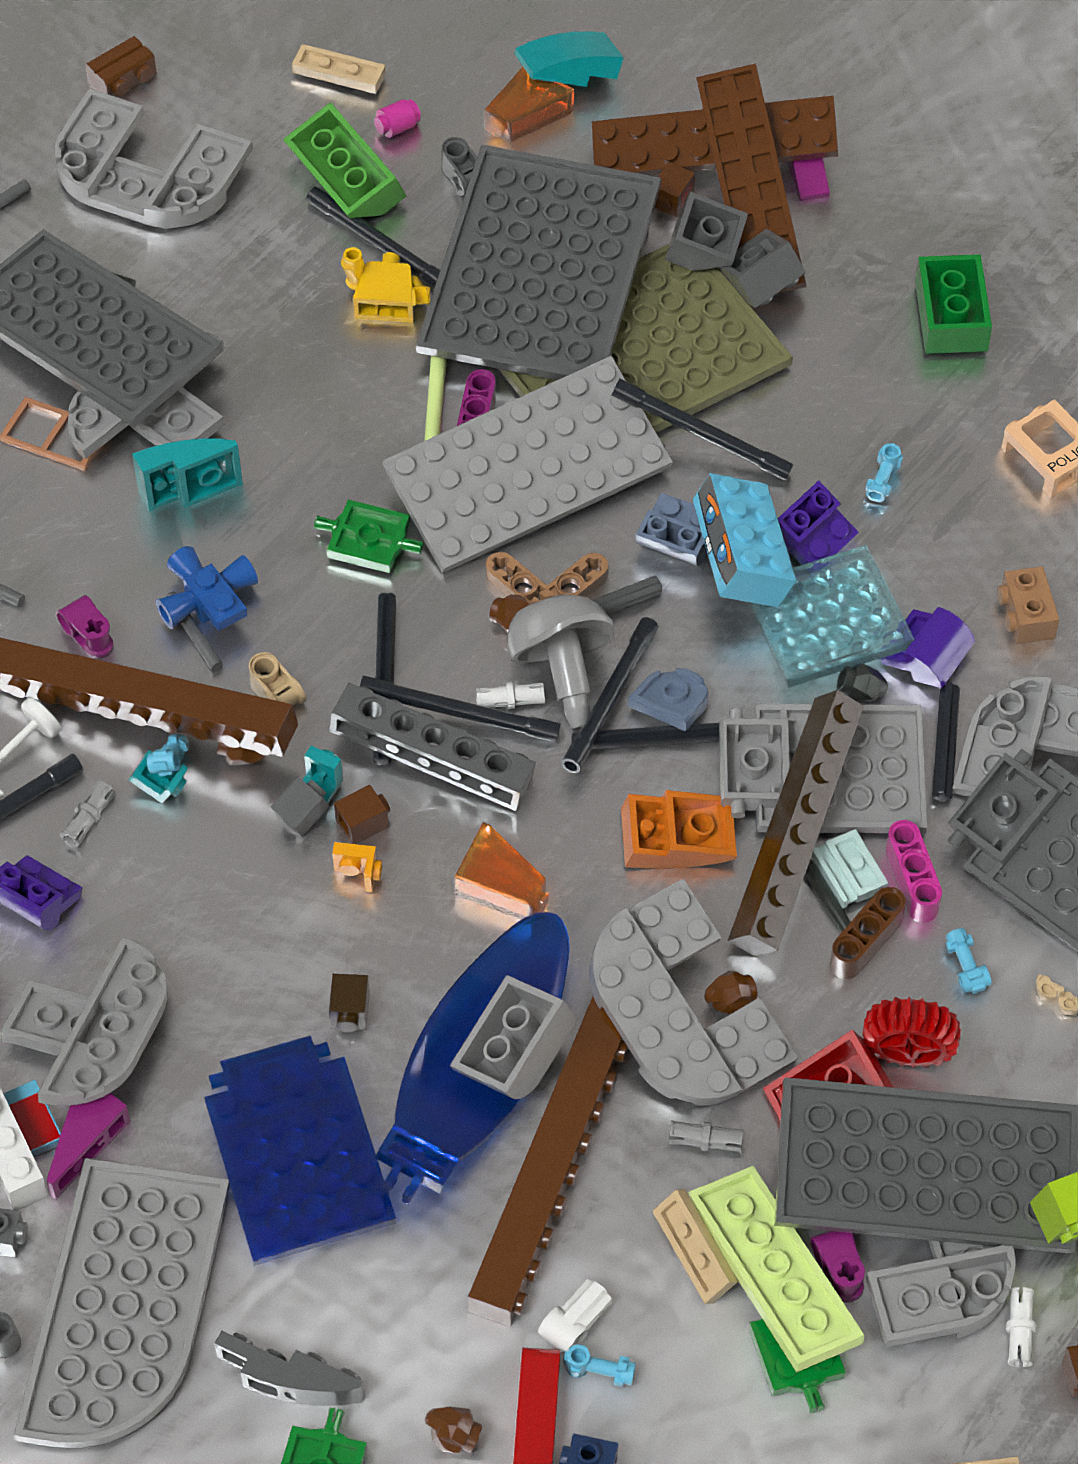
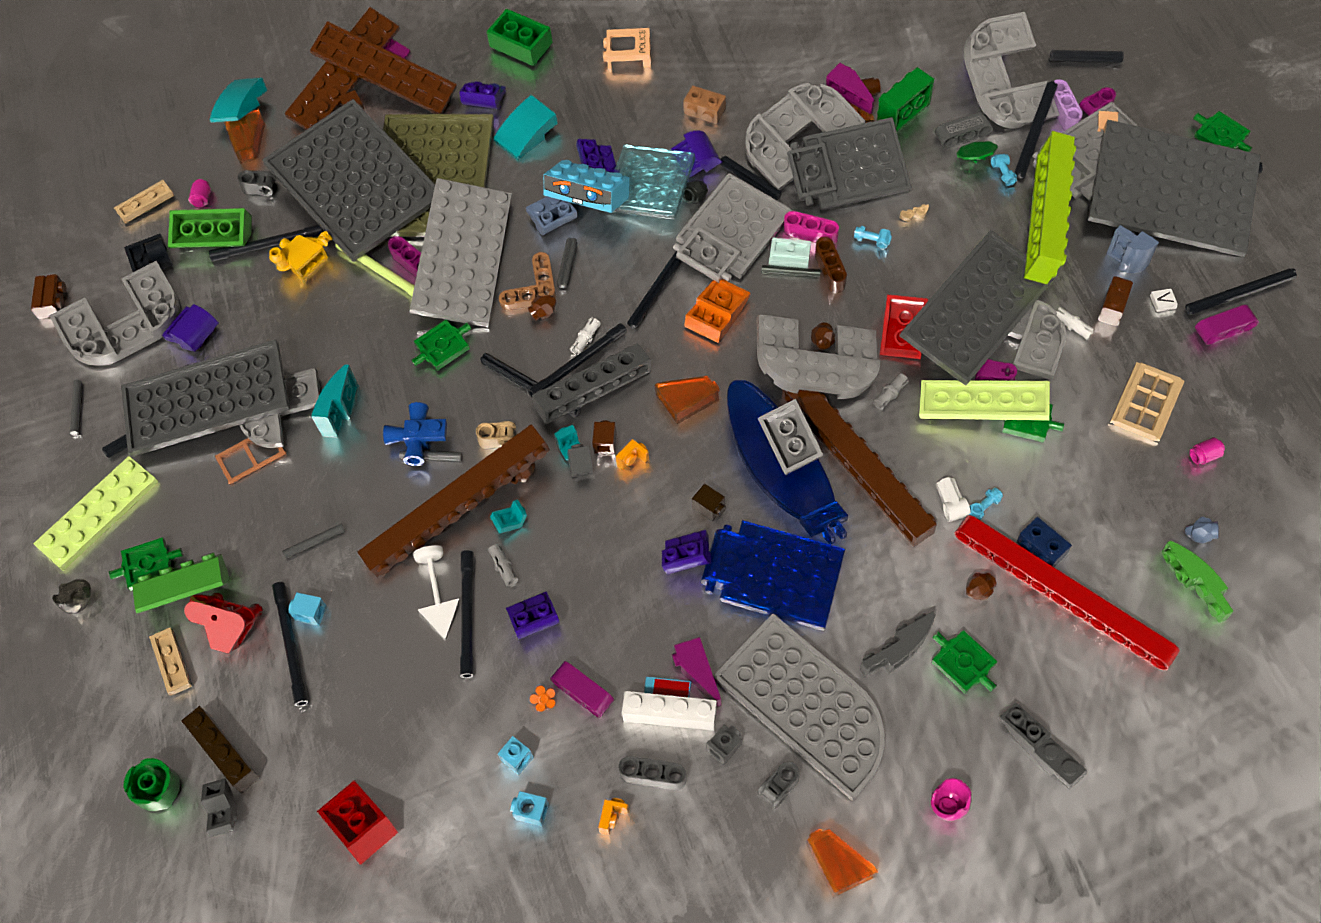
camera: 50 degrees left, 5 degrees up
light grey plate [0,938,167,1107] -> none
magenta piece [56,595,114,658] -> none
medium azure bar [147,734,190,776] -> none
light grey piece [507,594,615,730] -> none
black piece [561,617,659,773] -> none
black piece [611,378,793,481] -> none
sand blue tile [628,668,709,731] -> none
tan plate [652,1189,738,1304] -> none
dark grey slope [665,191,748,271] -> none
dark grey slope [718,229,806,308] -> none
brick [727,690,864,957] -> none
red gear [862,997,961,1068] -> none
medium azure bar [865,443,903,502] -> none
none -> black plate [124,233,173,272]
none -> dark purple brick [162,304,219,352]
none -> dark purple brick [459,81,506,110]
none -> teal slope [493,95,558,160]
none -> dark purple brick [662,530,712,574]

